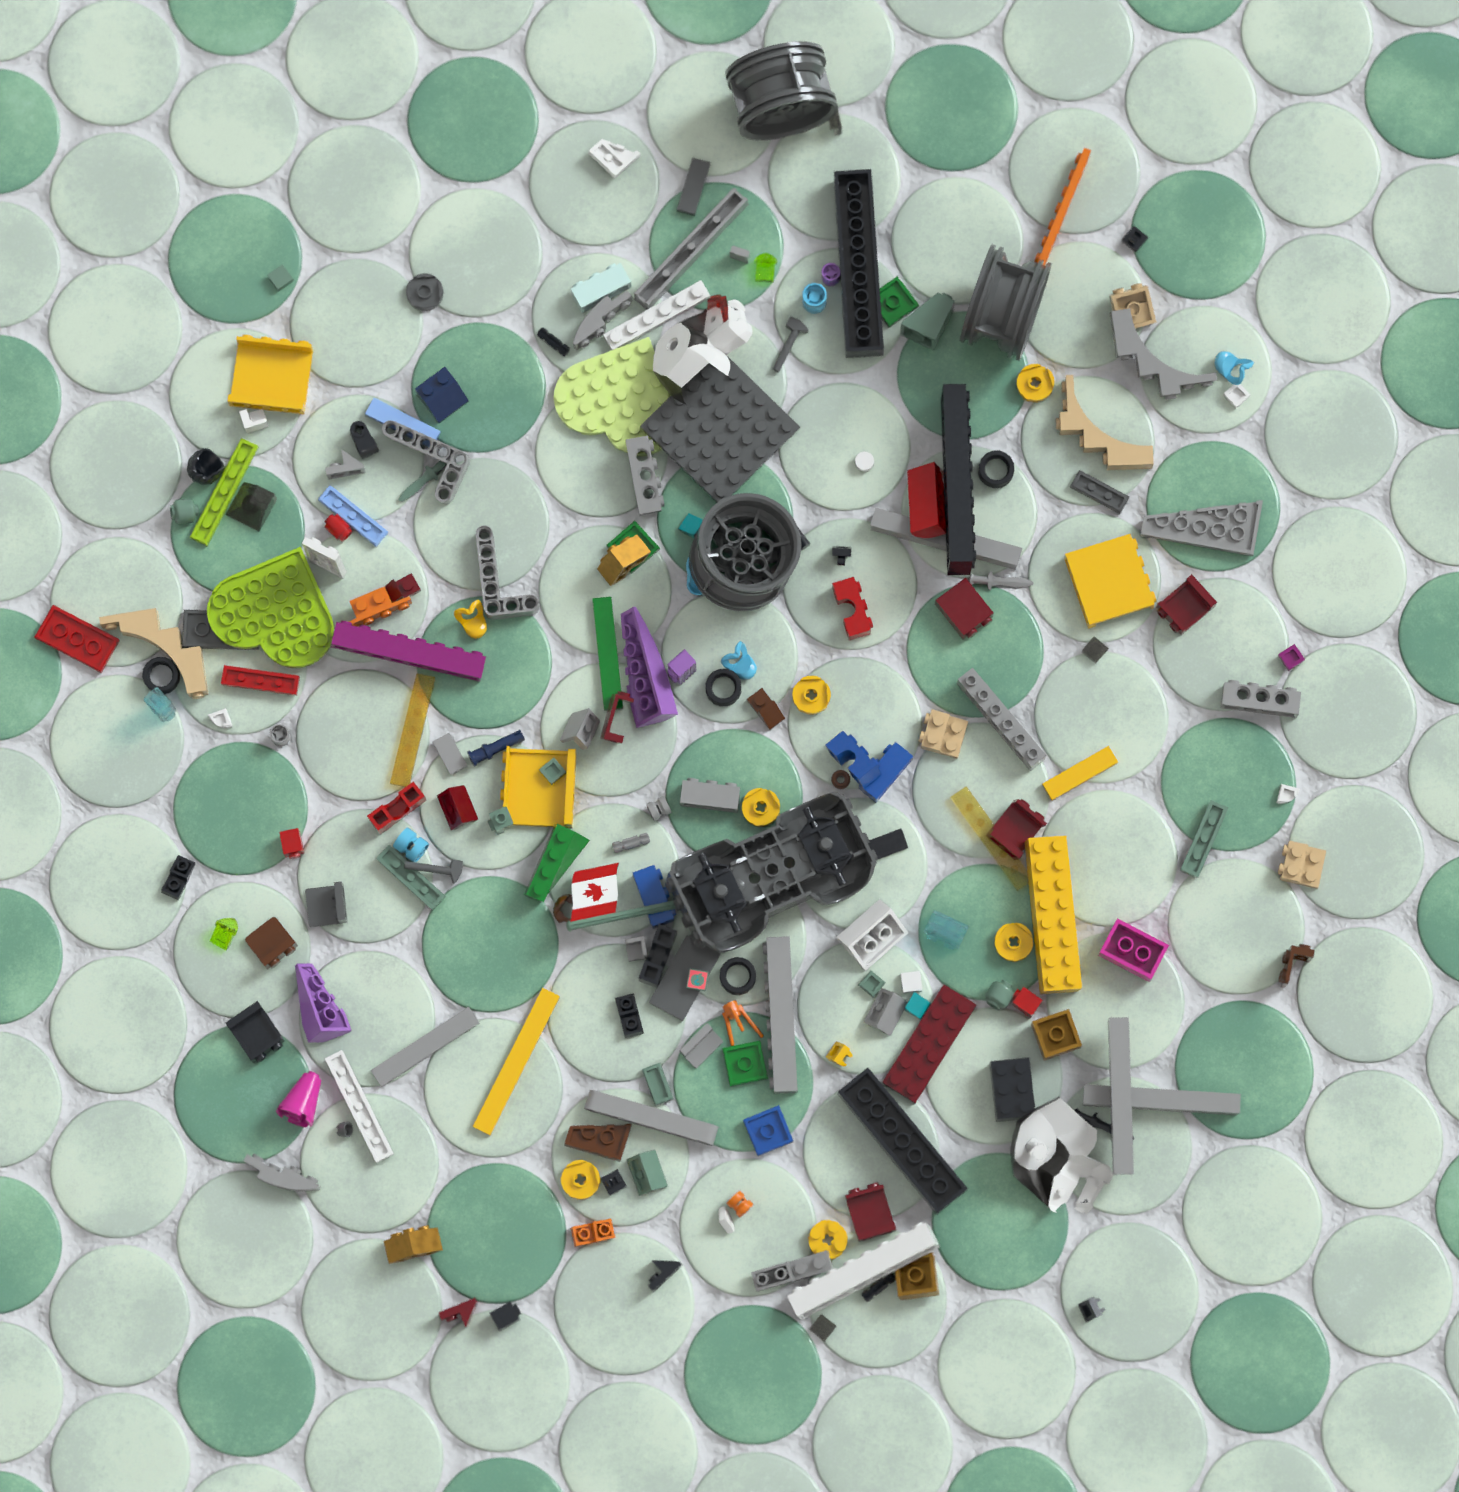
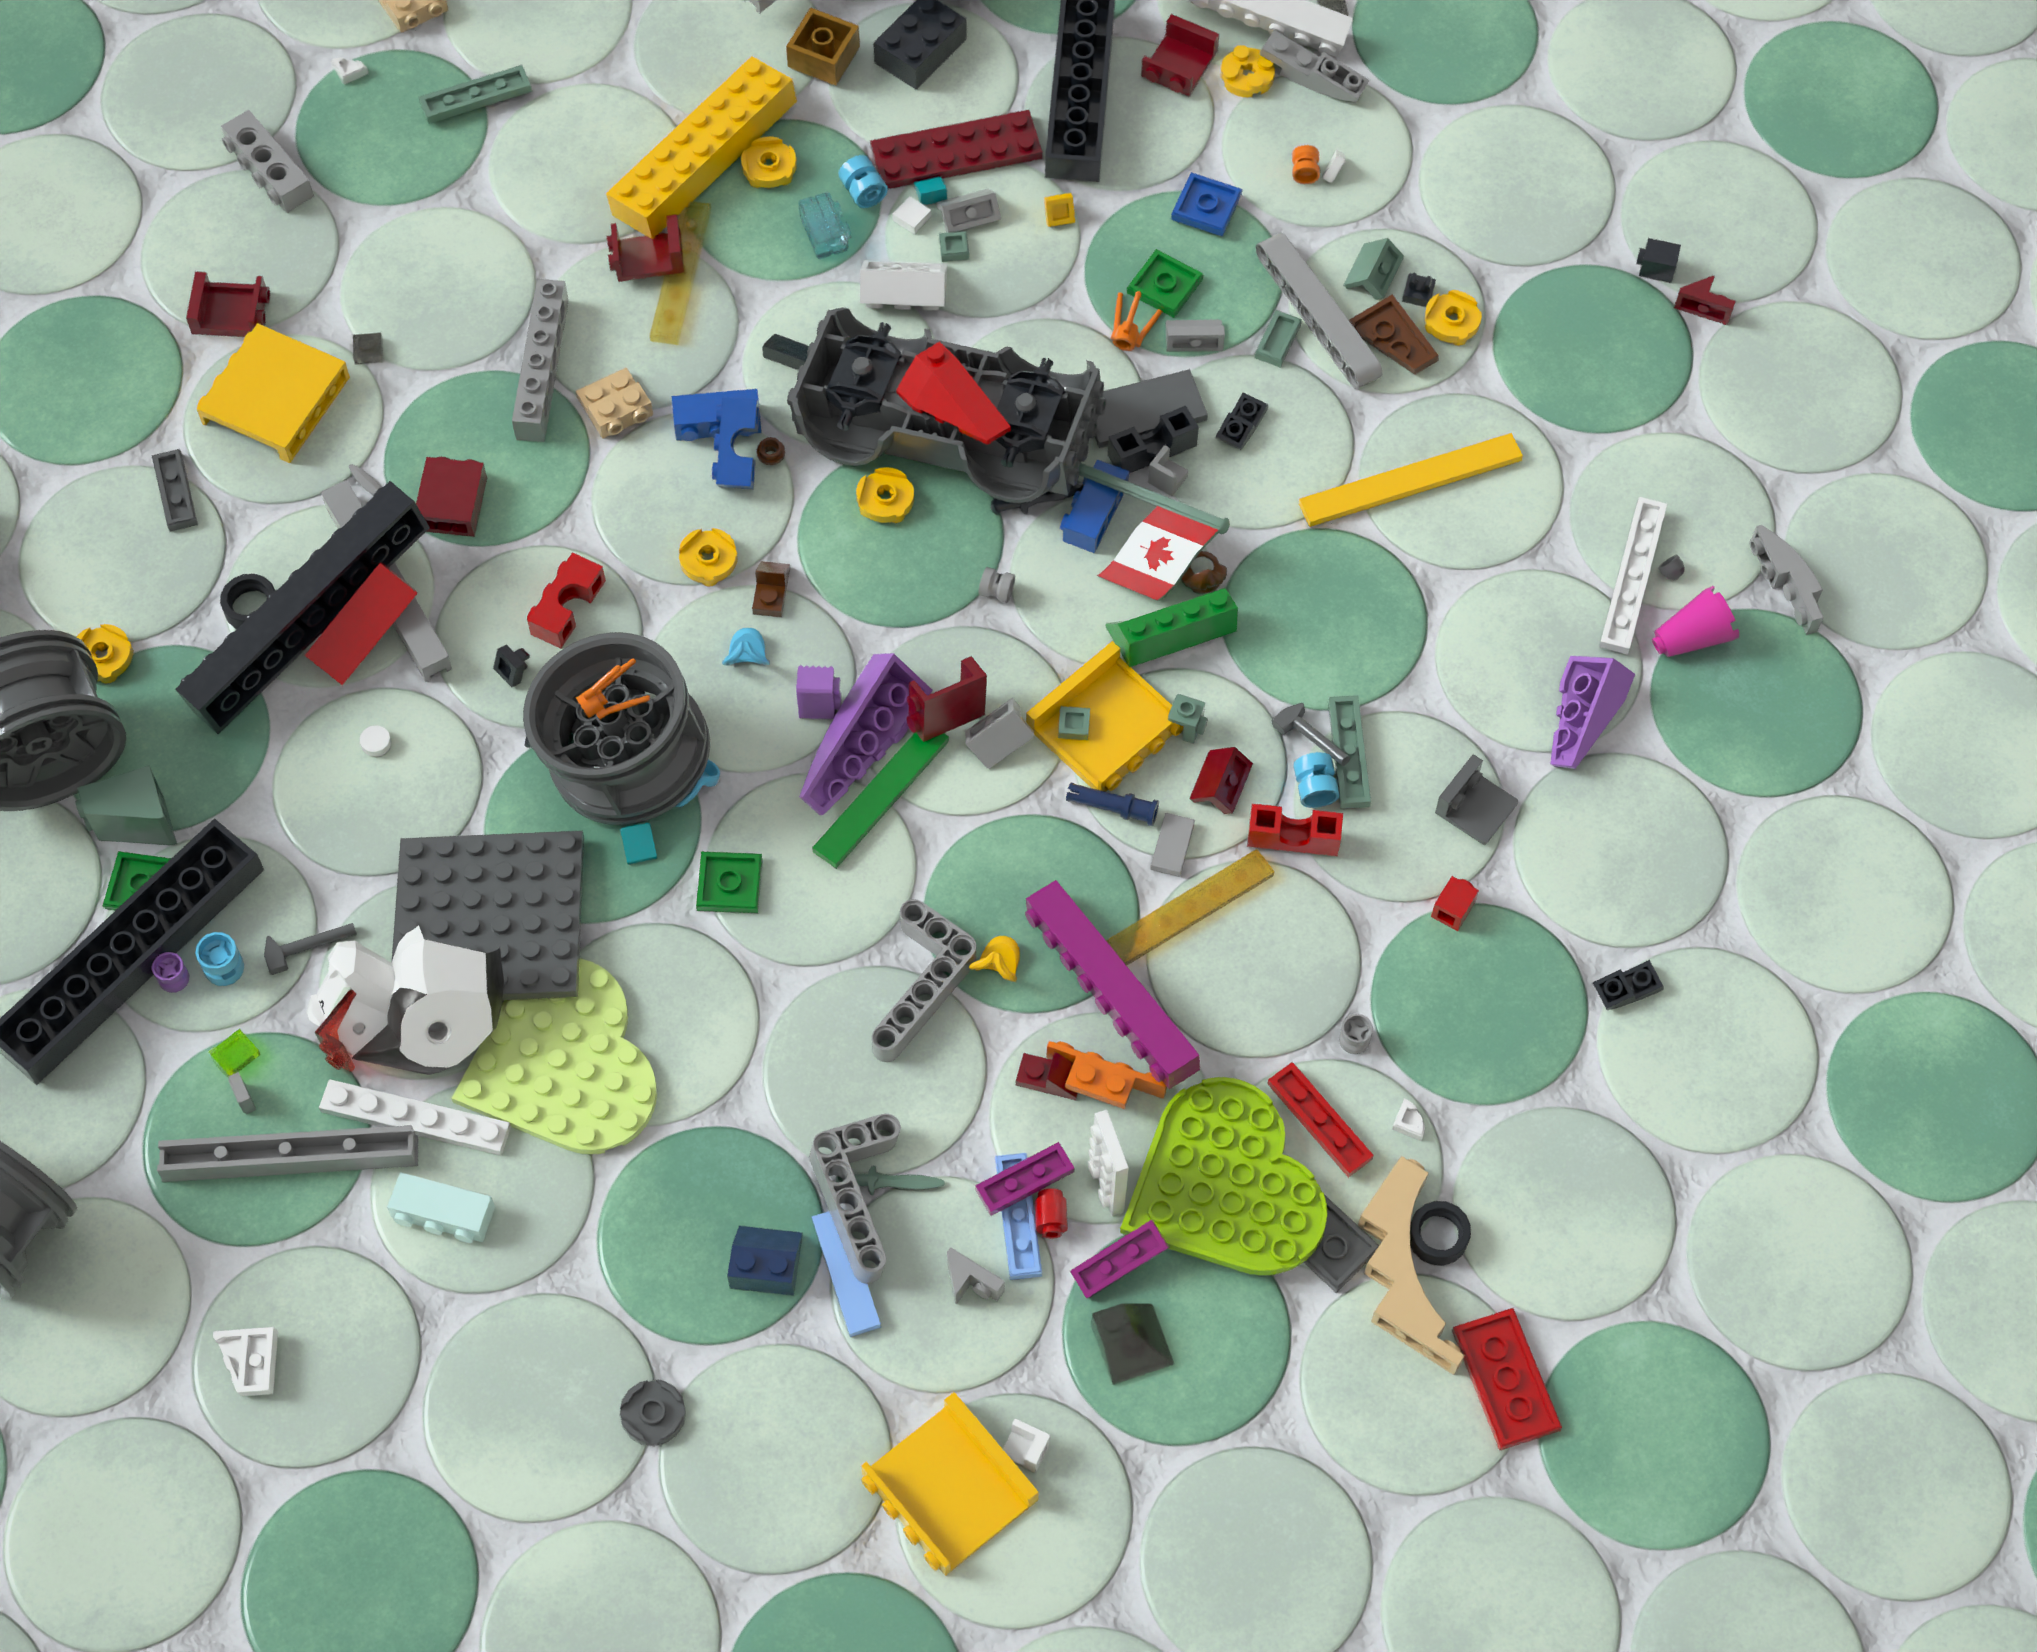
camera: 140 degrees left, 15 degrees down
clear light blue brick [144,687,176,722] -> none
sand green head [170,498,199,524] -> none
black hair [187,448,225,485] -> none
lime tile [190,438,259,547] -> none
clear neon green tile [210,918,238,950] -> none
black panel [225,1001,285,1063] -> none
reddish brown bracket [245,917,298,969] -> none
sand green tile [267,264,294,292] -> none
black piece [350,421,379,459] -> none
light grey tile [371,1007,480,1087] -> none
pearl gold brick [384,1225,443,1264] -> none
black axle [537,327,570,356] -> none
orange slope [571,1219,615,1247] -> none
light grey slope [573,291,632,350] -> none
pearl gold brick [597,535,651,586] -> none
light grey axle [612,833,650,853] -> none
light grey brick [625,436,665,516] -> none
black slope [648,1260,682,1292] -> none
dark grey tile [677,158,710,216] -> none
light grey brick [680,778,740,813] -> none
tile [686,969,709,992] -> none
black tyre [705,669,741,706] -> none
black tyre [720,957,756,995] -> none
light grey brick [763,936,797,1094] -> none
sand green head [985,980,1014,1010] -> none
red brick [1012,987,1043,1018] -> none
yellow tile [1042,746,1118,801] -> none
tan arch [1056,375,1154,470] -> none
dark pink brick [1098,918,1169,982] -> none
light grey wing [1140,500,1263,556] -> none
magenta plate [1278,644,1305,671] -> none
none -> orange plant [576,658,650,720]
none -> medium azure wheel [838,155,888,208]
none -> red wedge [896,341,1011,445]
none -> magenta plate [975,1142,1075,1216]
none -> magenta plate [1070,1220,1170,1299]

